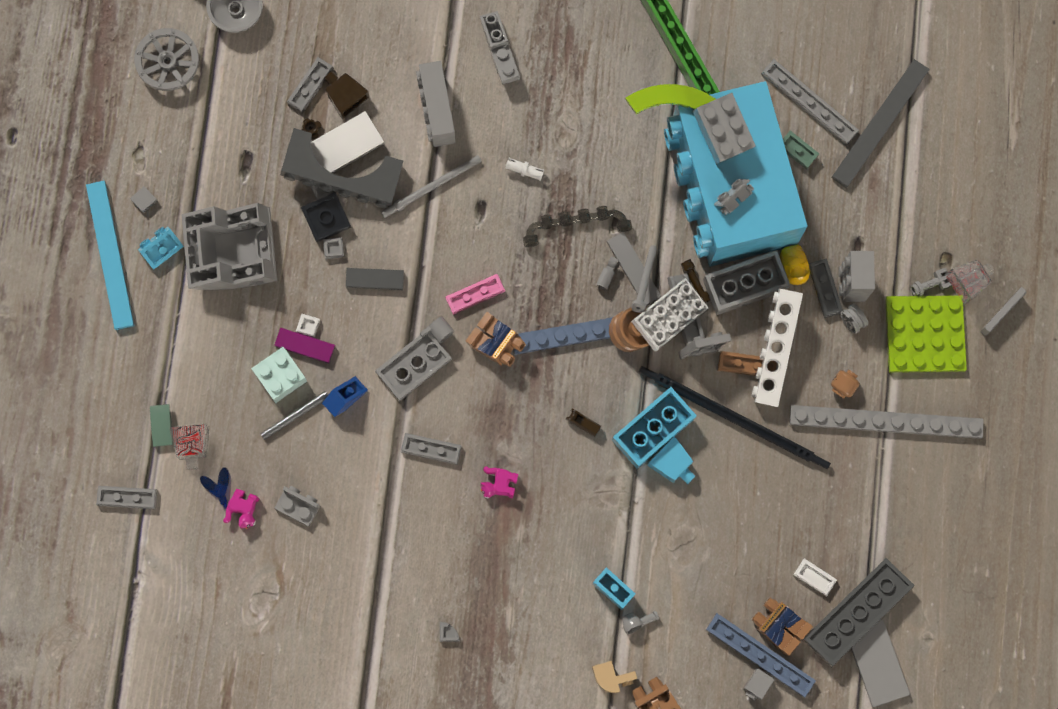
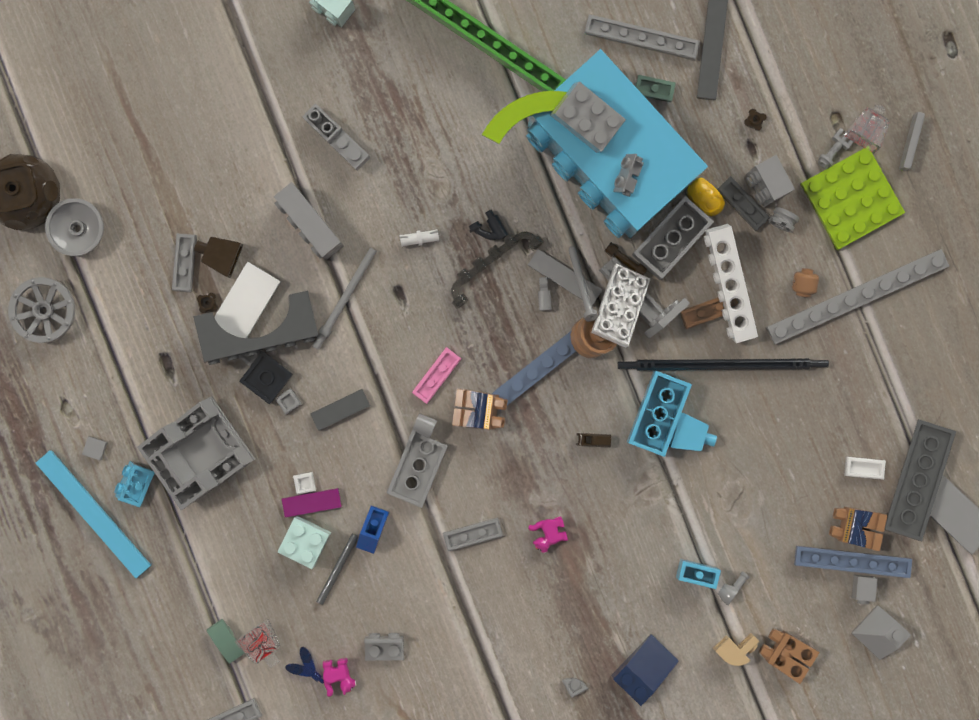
camera: 25 degrees left, 10 degrees up
none -> black plant [469,209,509,241]
none -> dark blue slope [611,634,679,706]
none -> dark brown plate [744,109,767,131]

